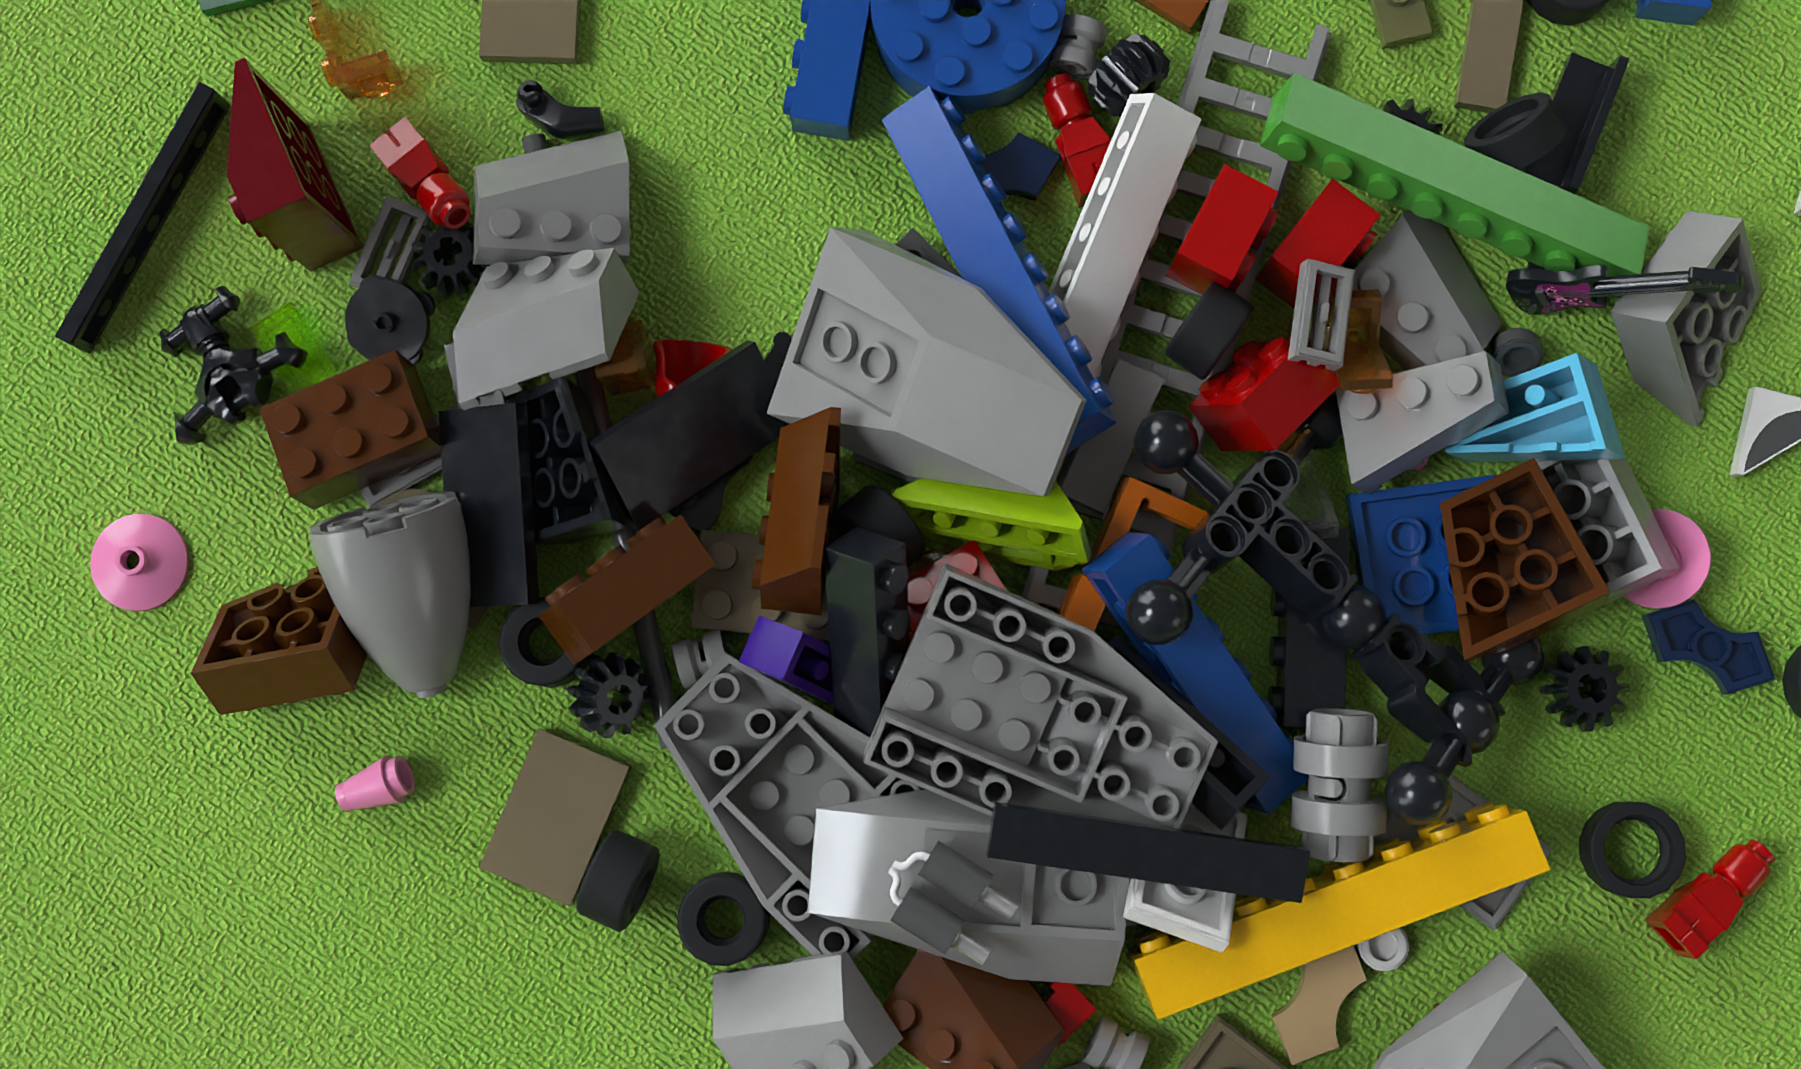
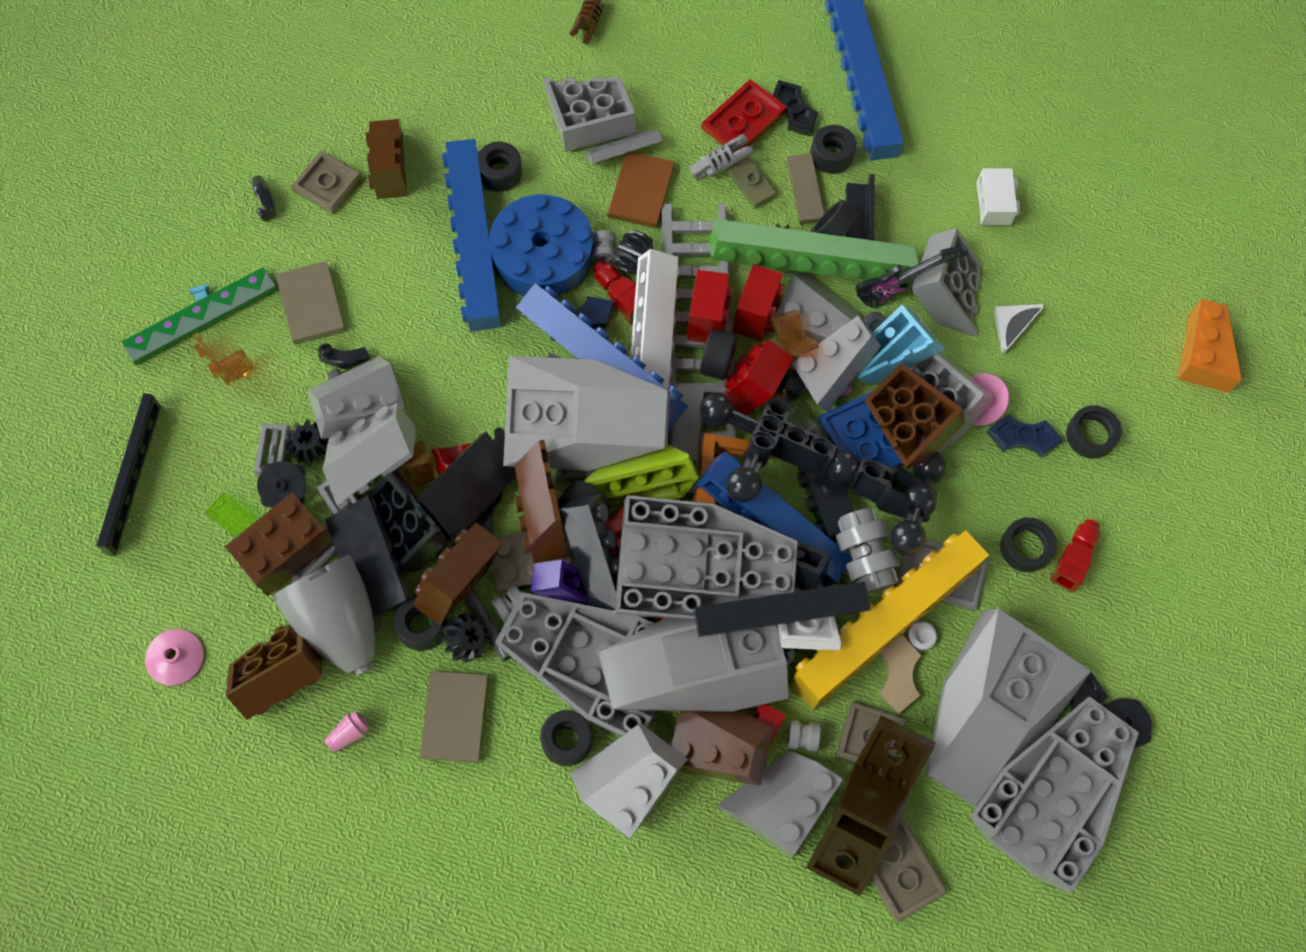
camera: 30 degrees left, 15 degrees down
black piece [159,286,308,445] -> none
dark red slope [227,57,363,272] -> none
red piece [369,117,471,229] -> none
black tyre [576,830,660,932] -> none
dark grey piece [888,841,1019,965] -> none
light grey tile [1288,259,1355,371] -> none
black gear [1539,646,1631,732] -> none

